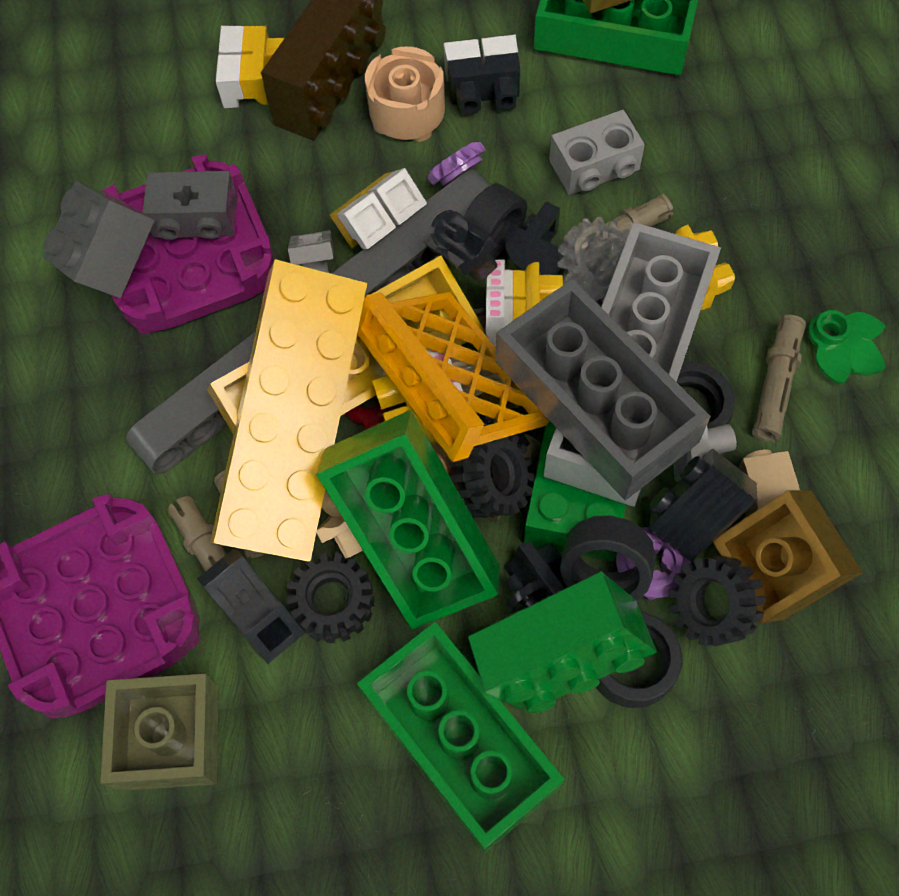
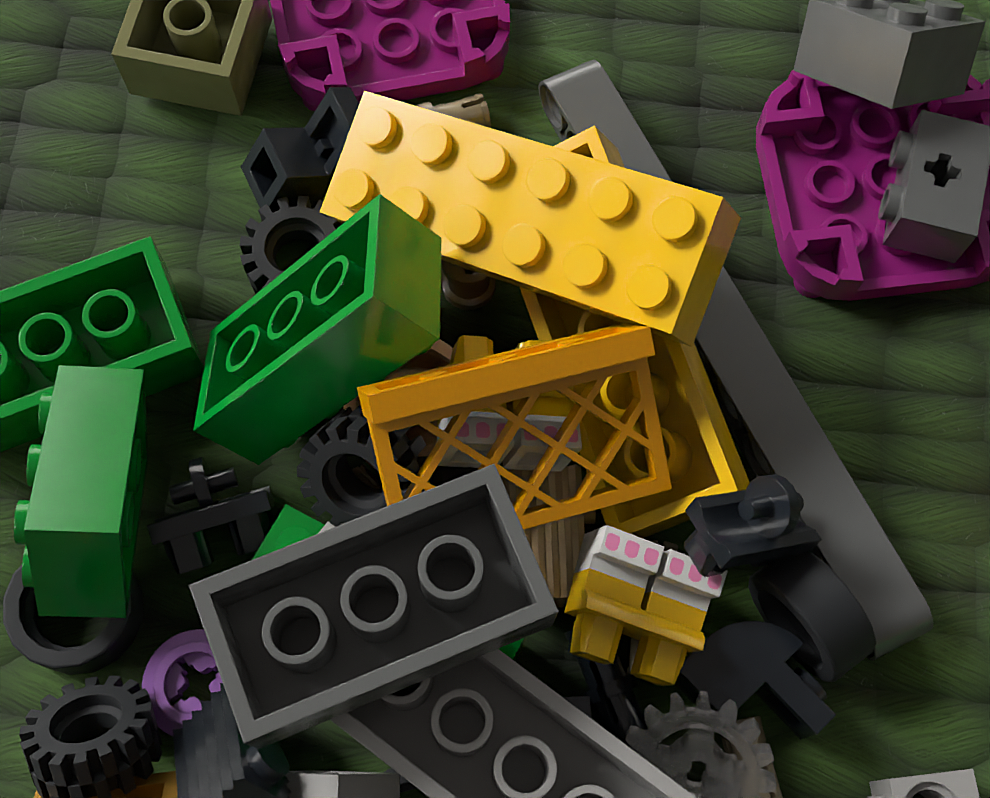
camera: 100 degrees right, 5 degrees up
light grey tile [288,230,333,273] -> none
white hips [330,168,427,249] -> none
medium lavender gear [428,142,486,187] -> none
black tyre [560,515,655,601] -> none

